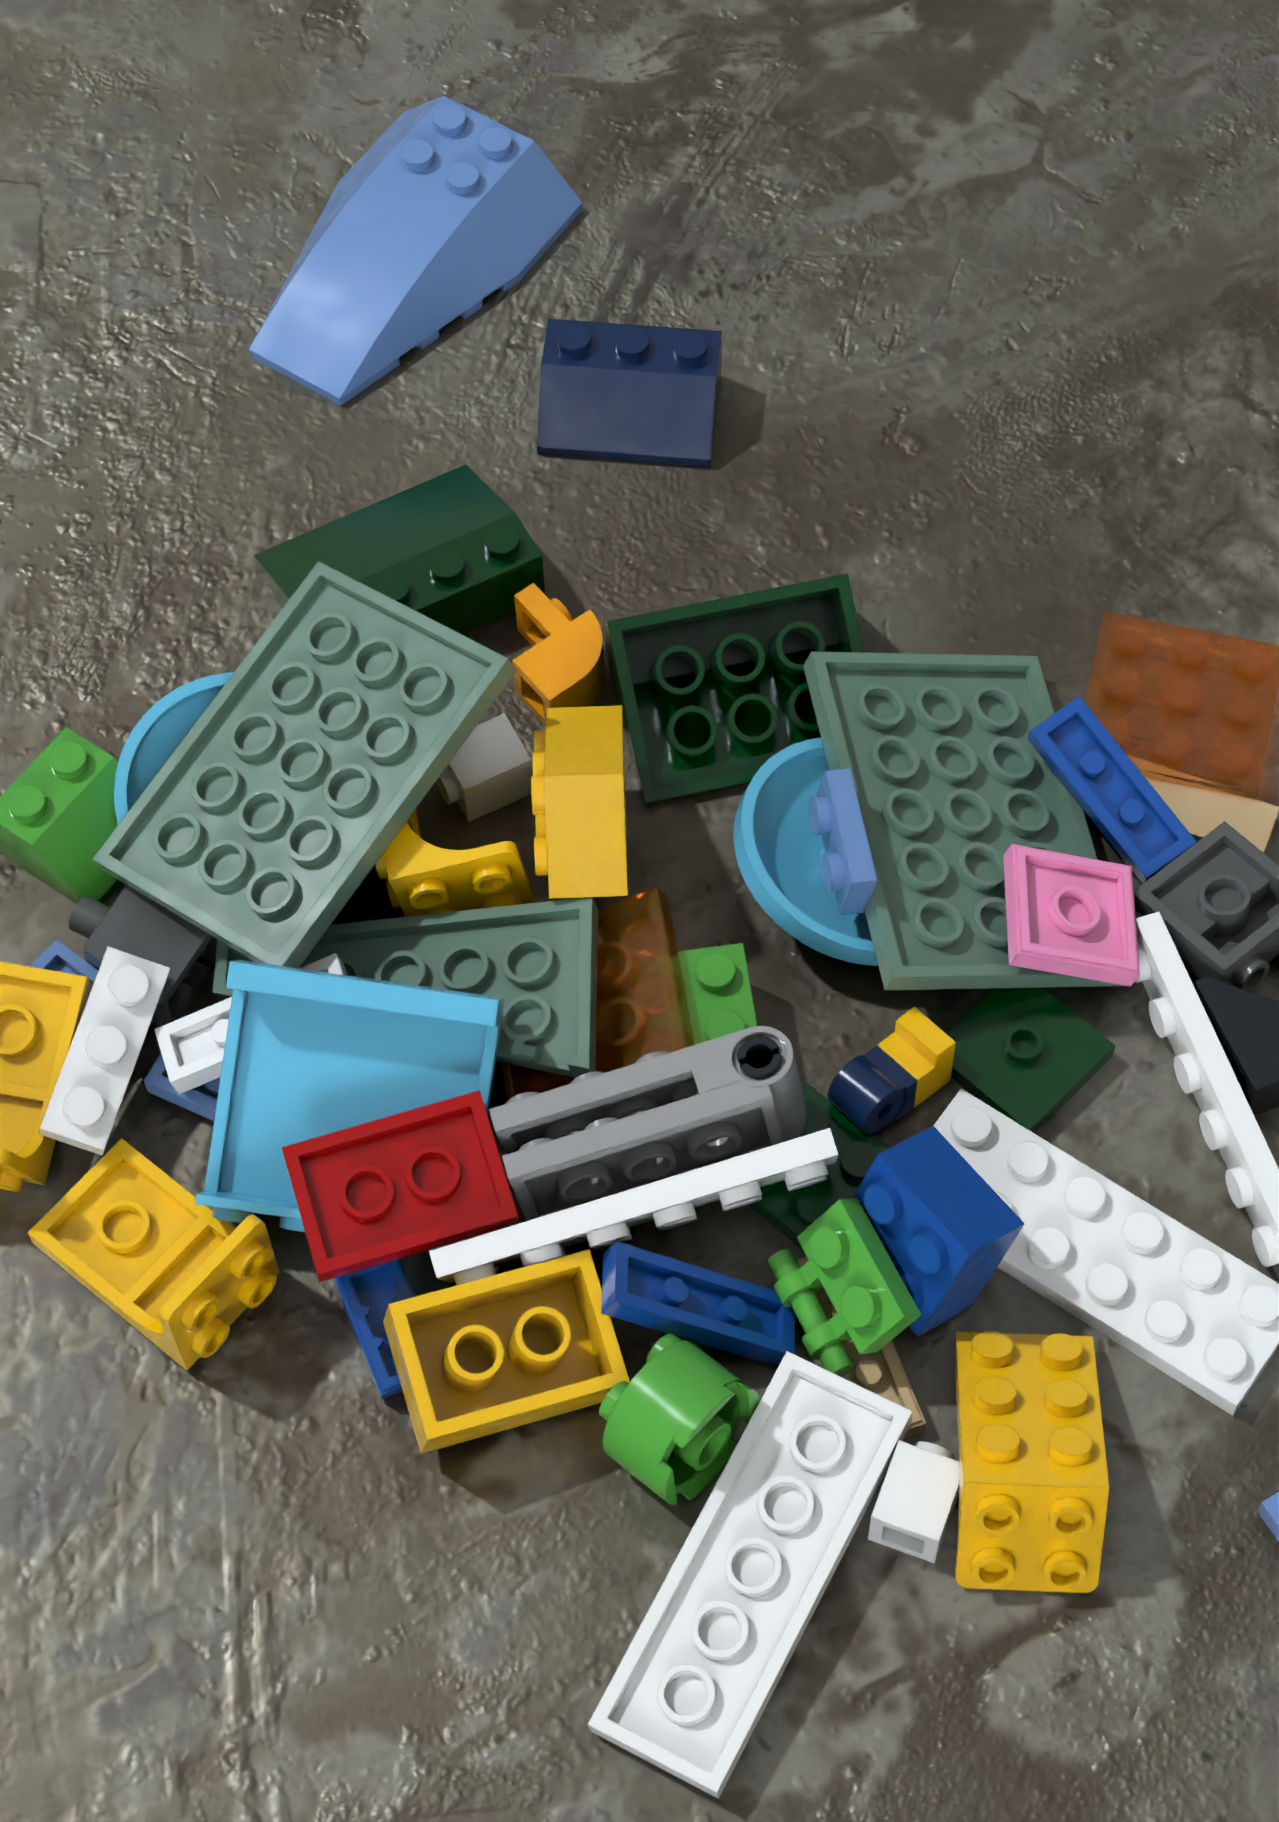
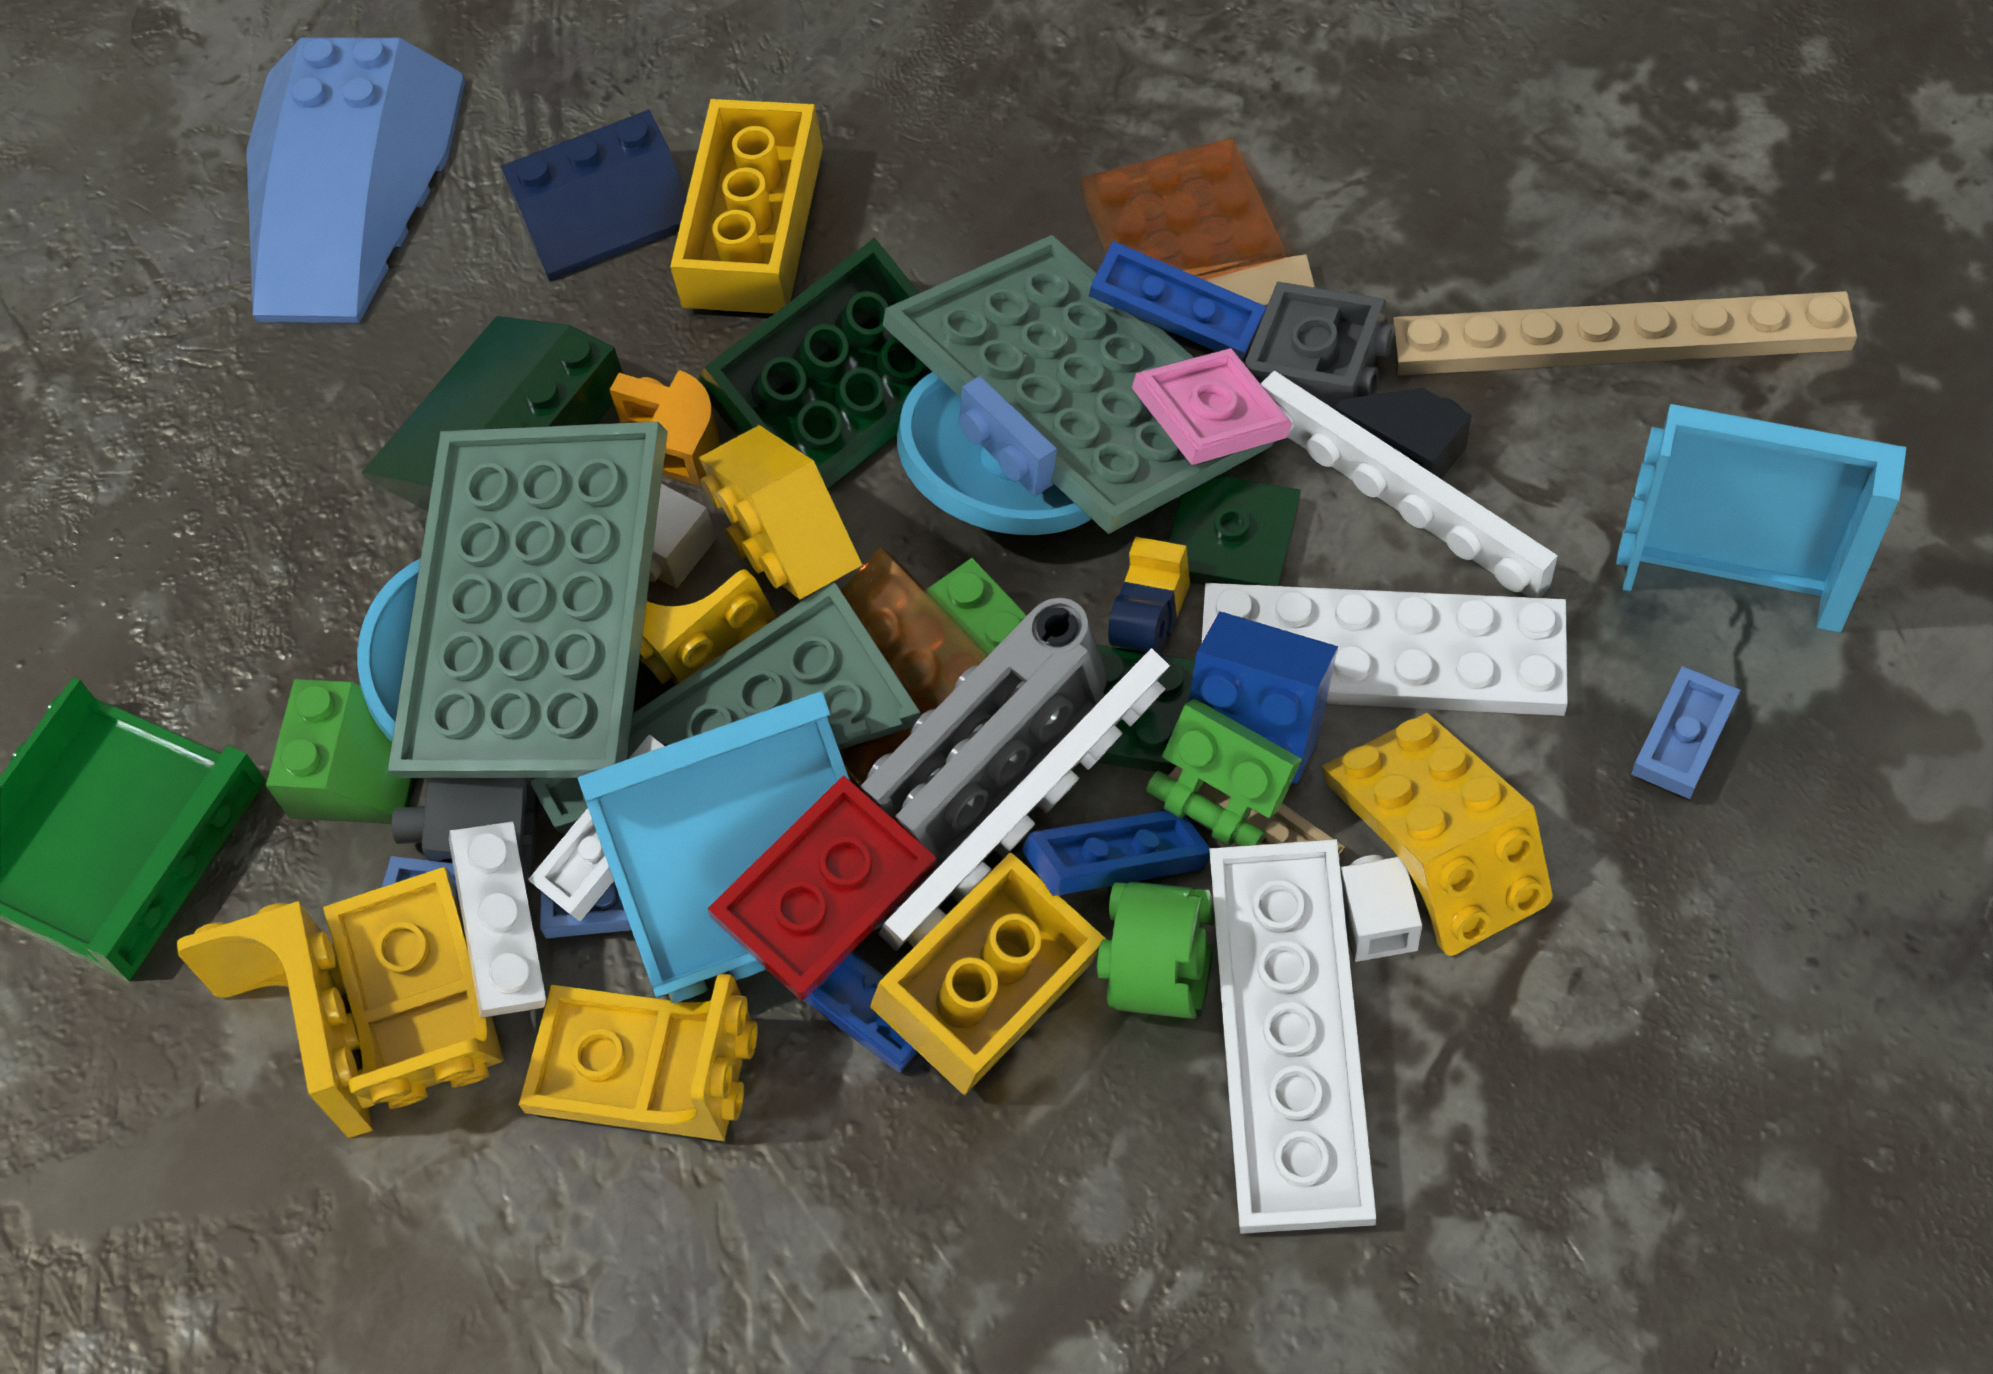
camera: 25 degrees left, 0 degrees up
none -> yellow brick [670,99,823,314]

